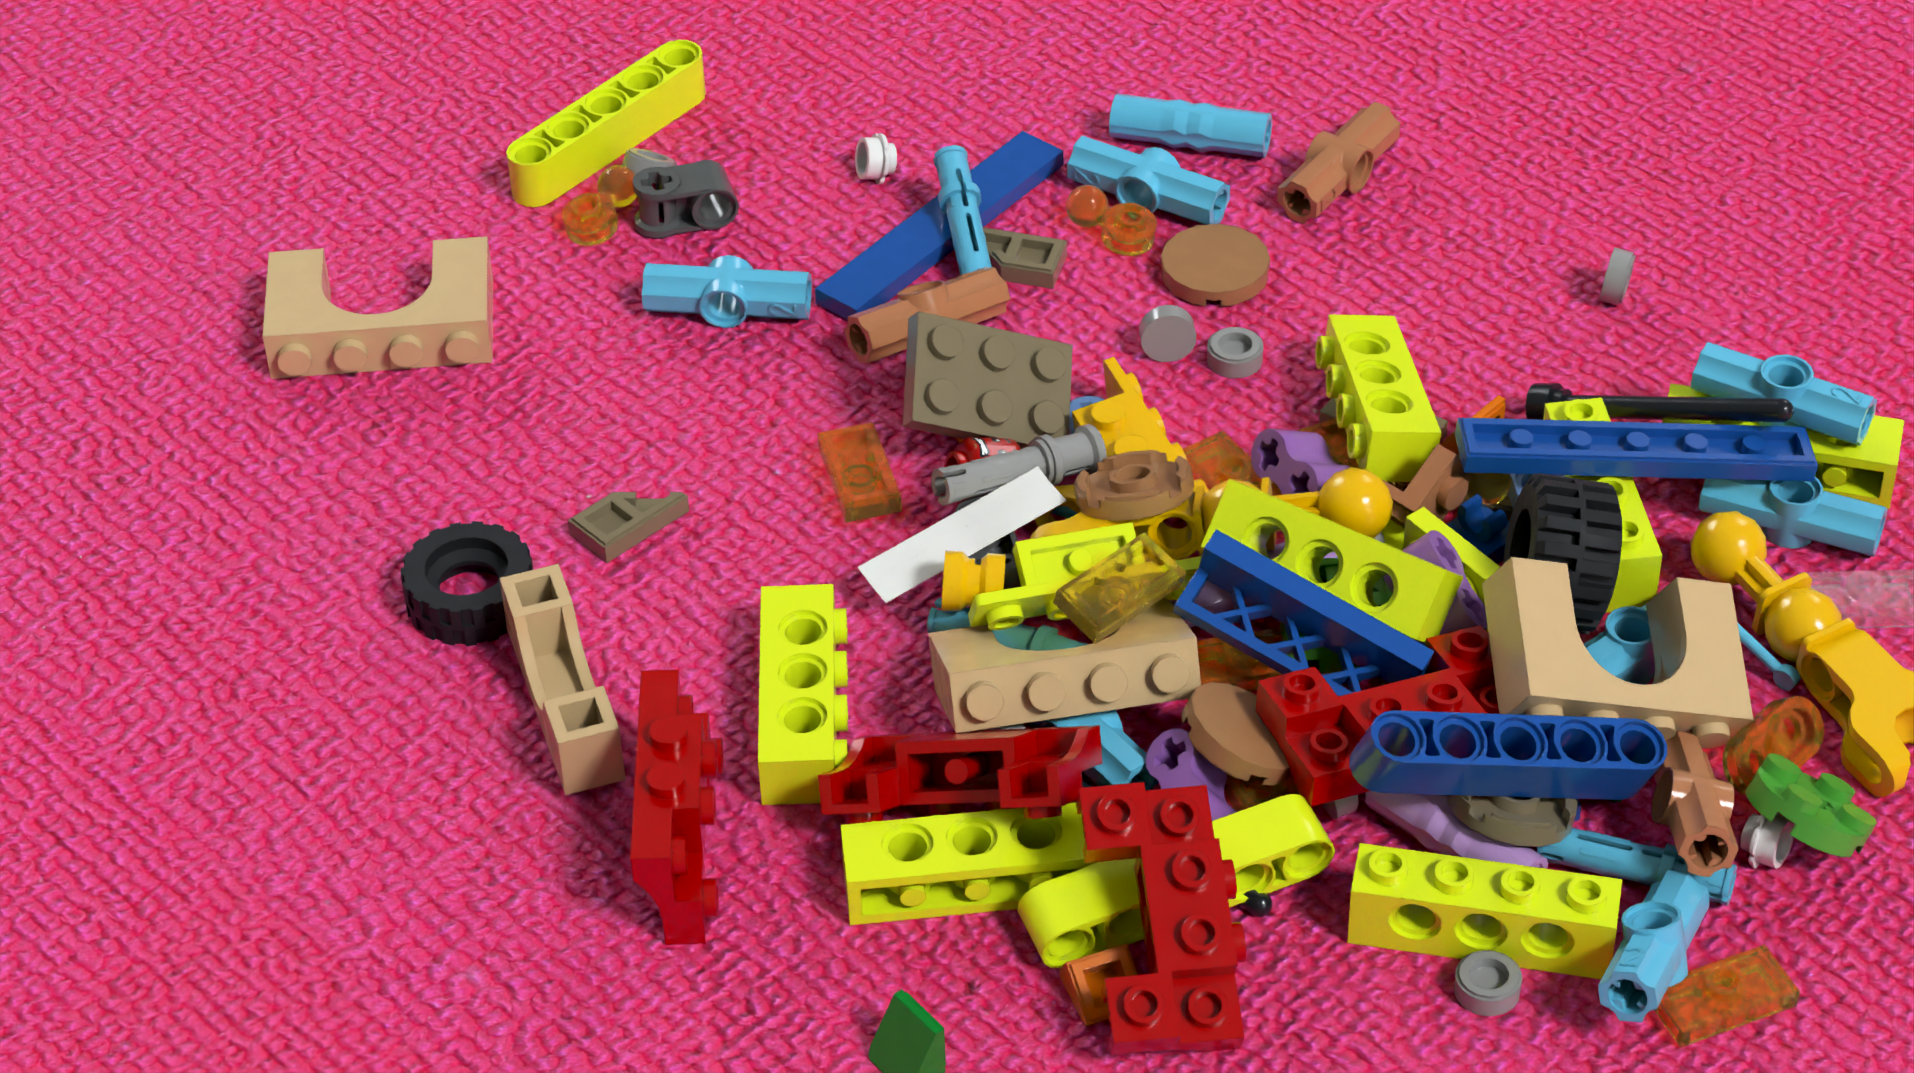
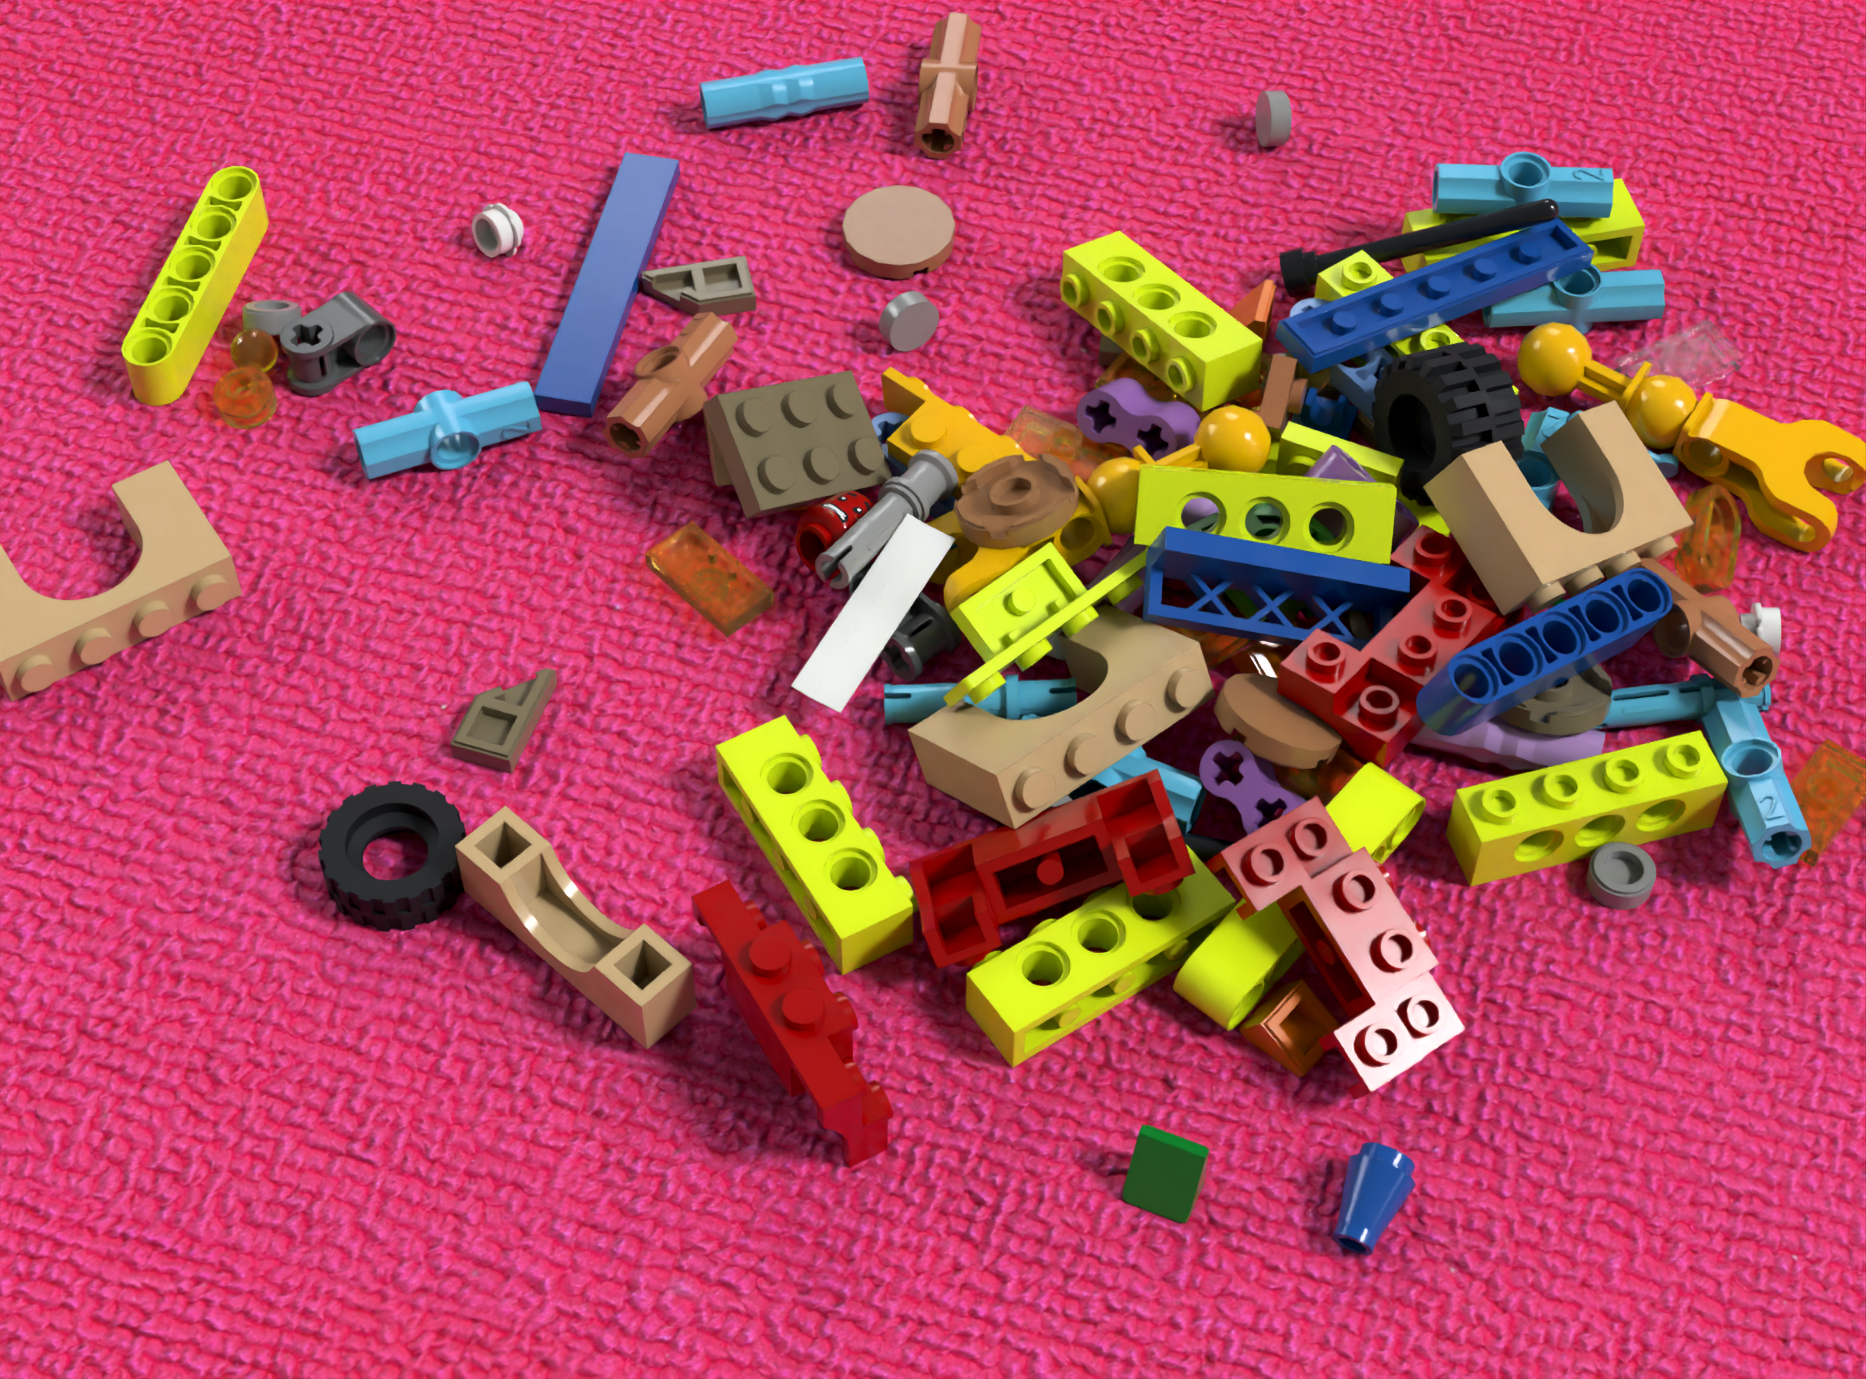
camera: 30 degrees left, 10 degrees up
medium azure pin [933,145,992,275] -> none
yellow wheel [941,550,1006,612] -> none
clear yellow plate [1053,532,1187,644] -> none
plate [1066,185,1157,256] -> none
medium azure piece [1067,136,1230,225] -> none
light grey tile [1207,327,1263,378] -> none
bright green plate [1745,753,1877,857] -> none

